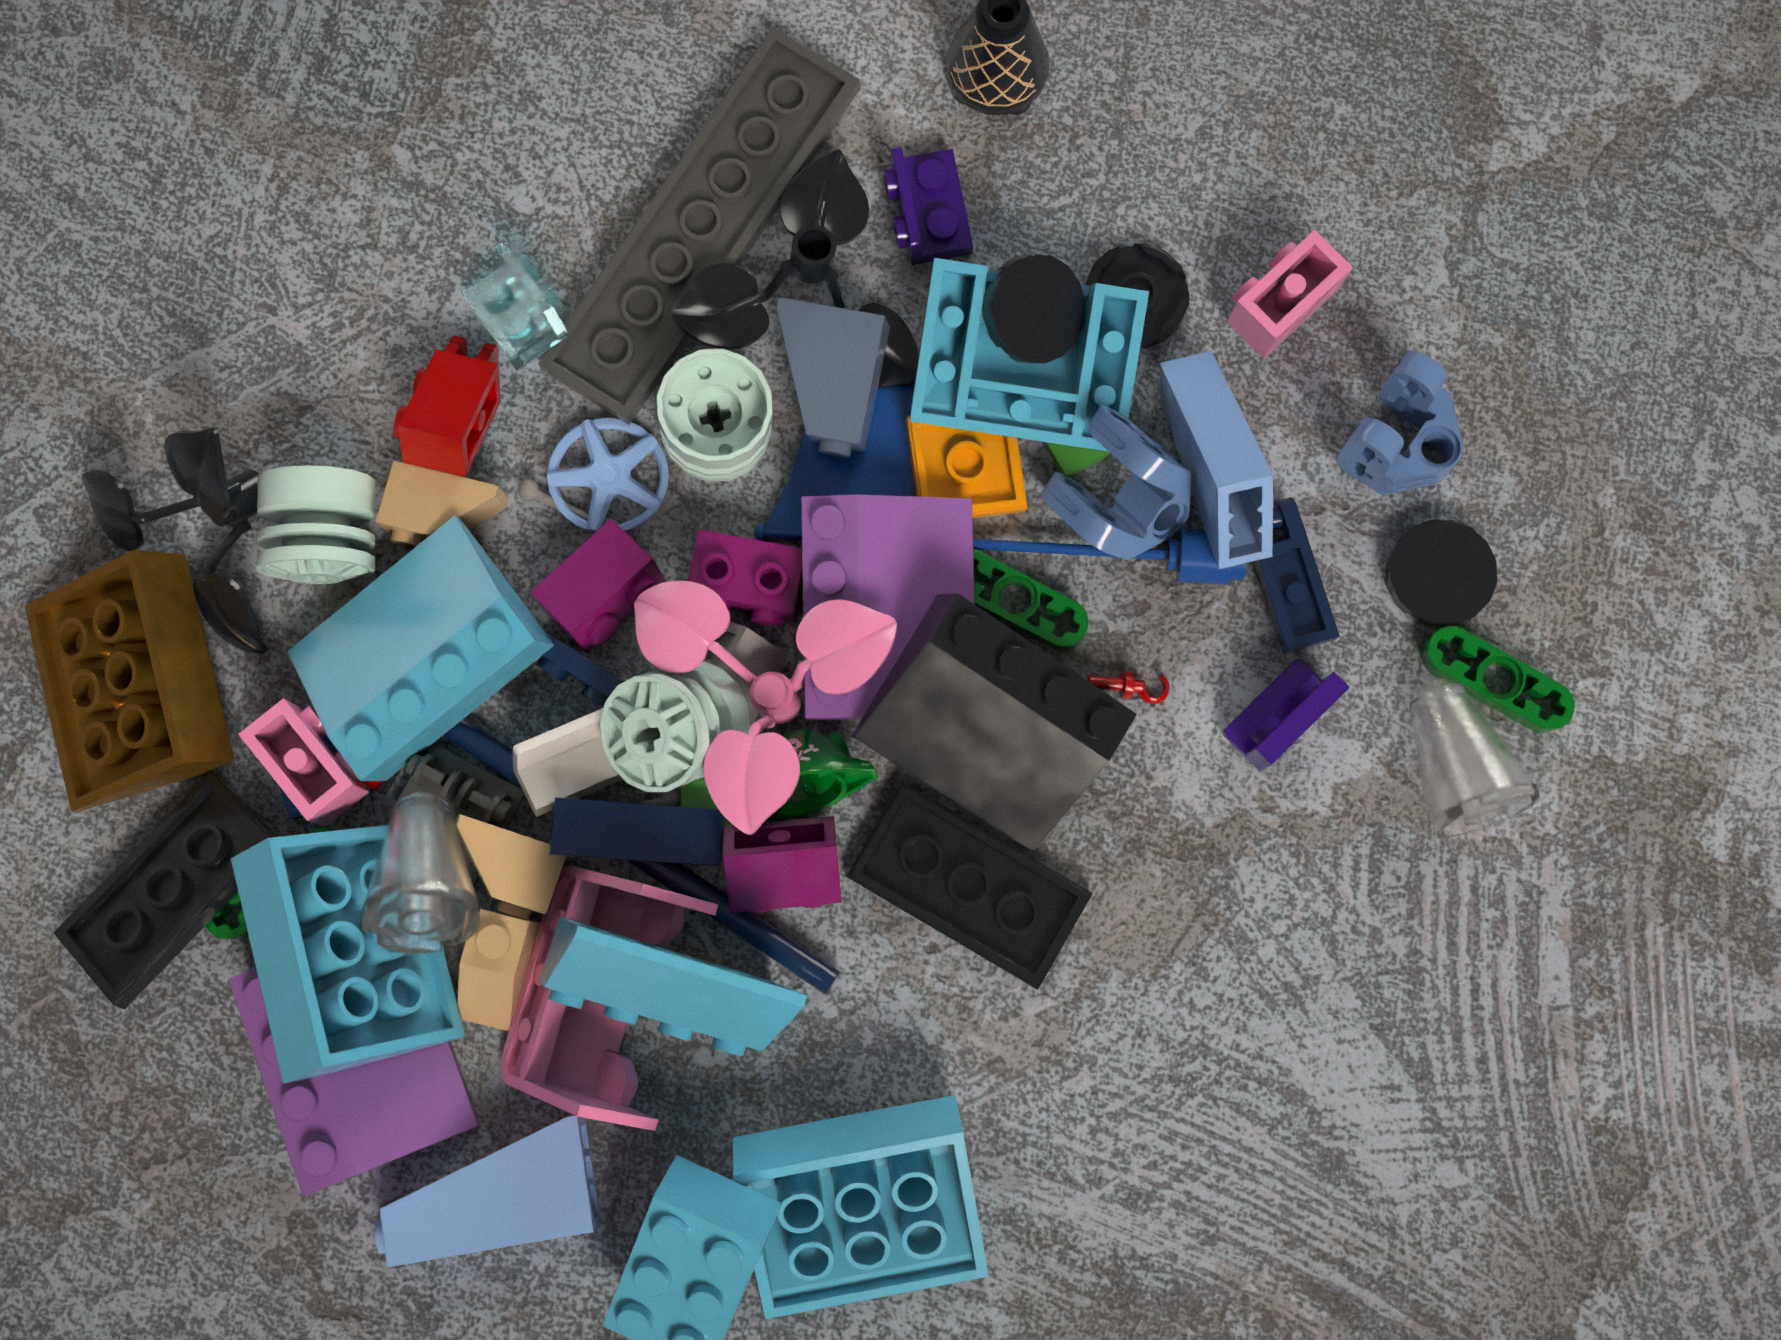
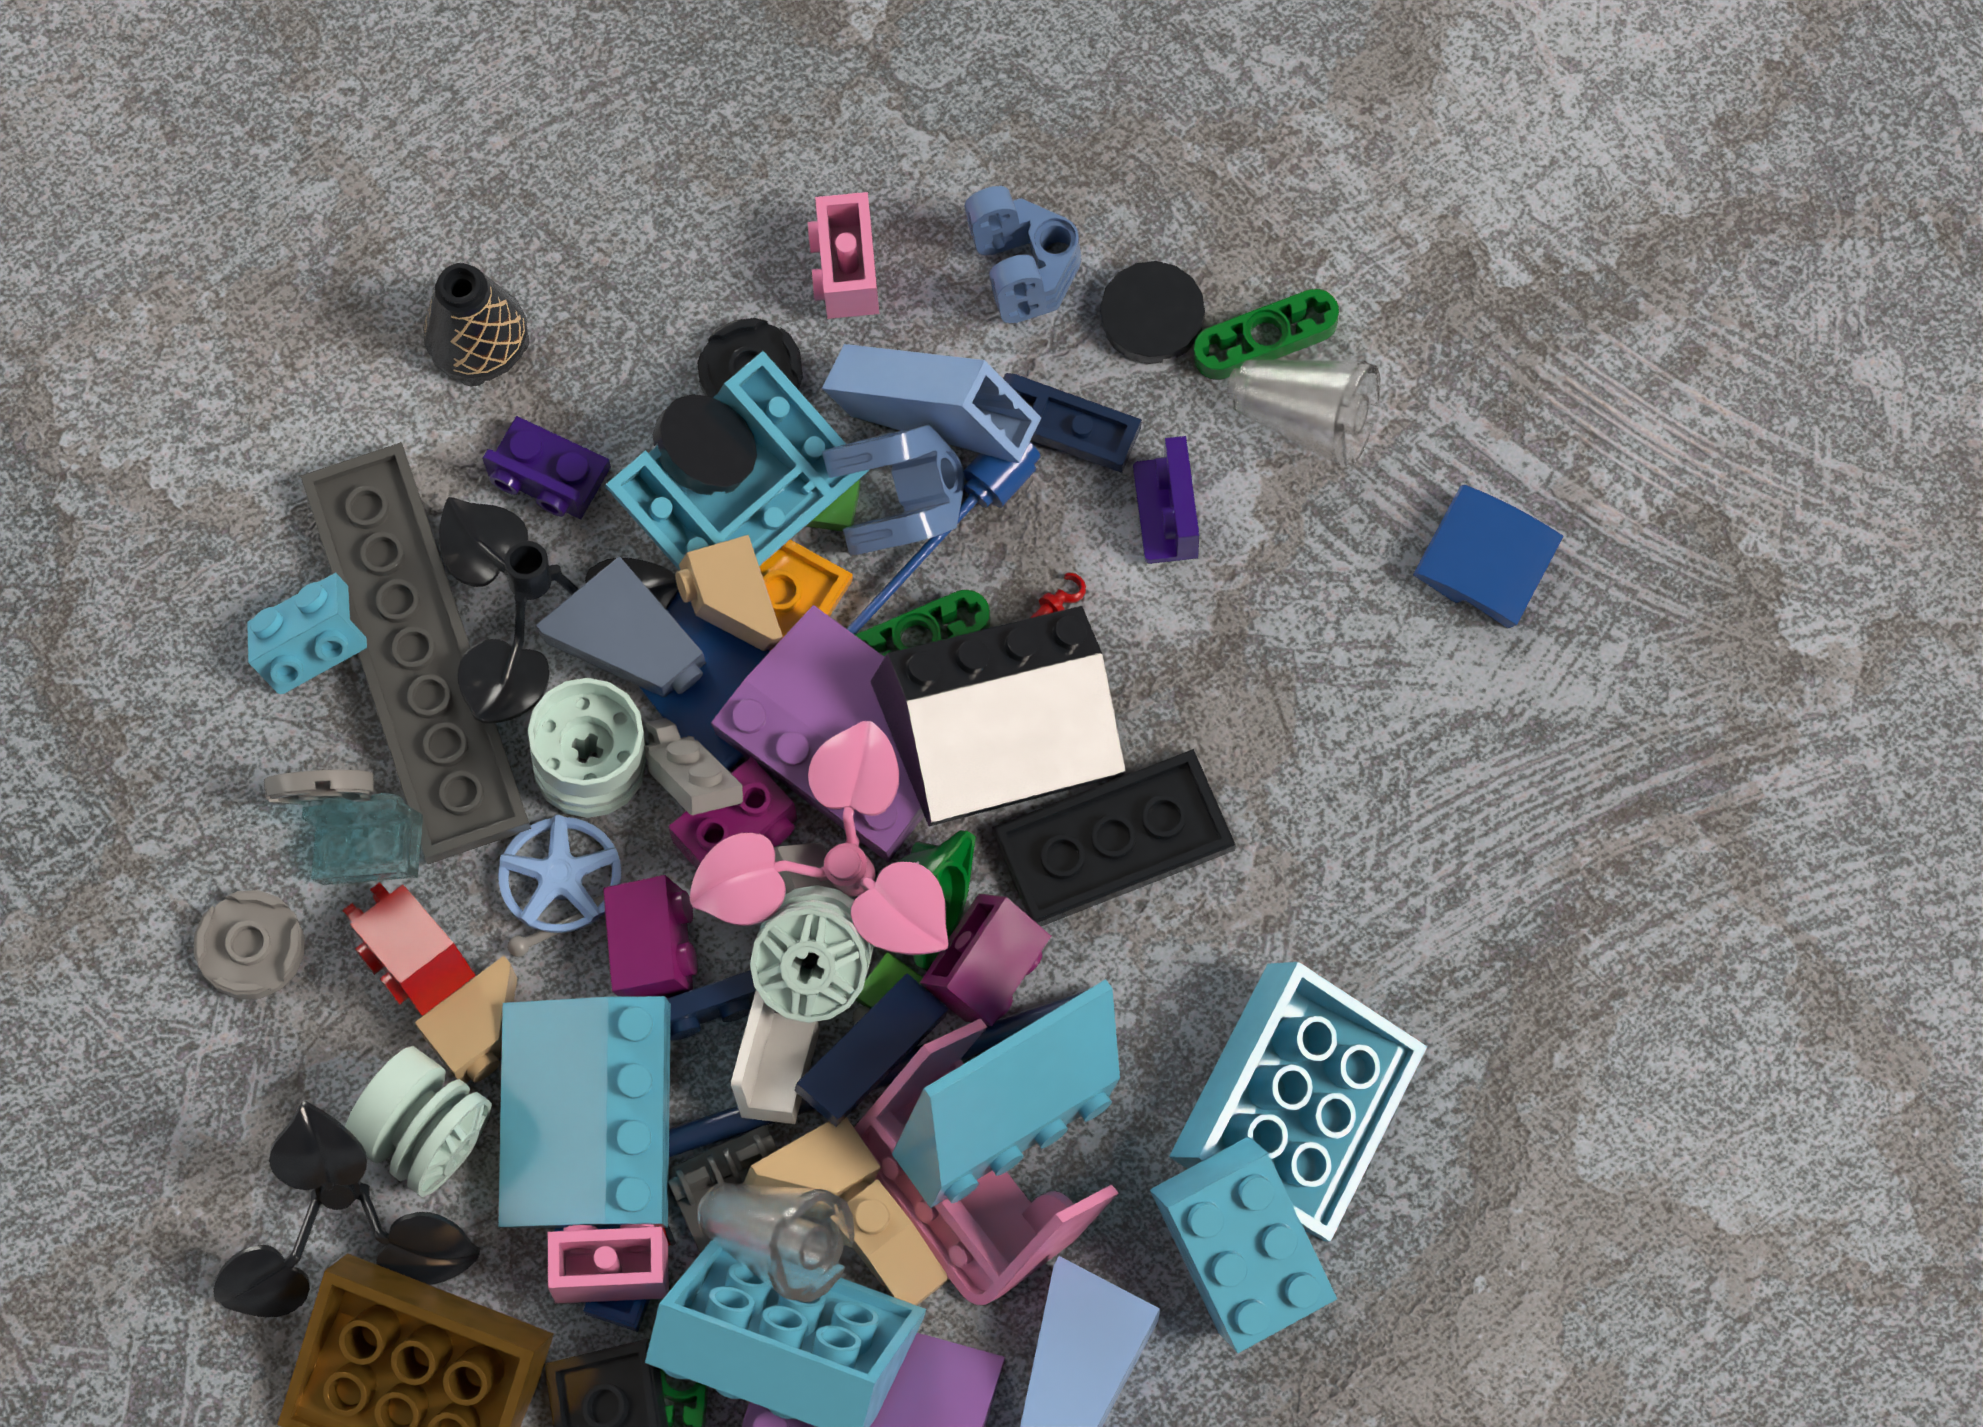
camera: 50 degrees left, 10 degrees down
none -> light grey tile [194,890,305,1000]
none -> medium azure bracket [247,572,367,694]
none -> light grey tile [264,770,374,805]
none -> light grey hinge [645,718,743,815]
none -> tan slope [675,535,783,651]
none -> blue slope [1413,484,1564,628]

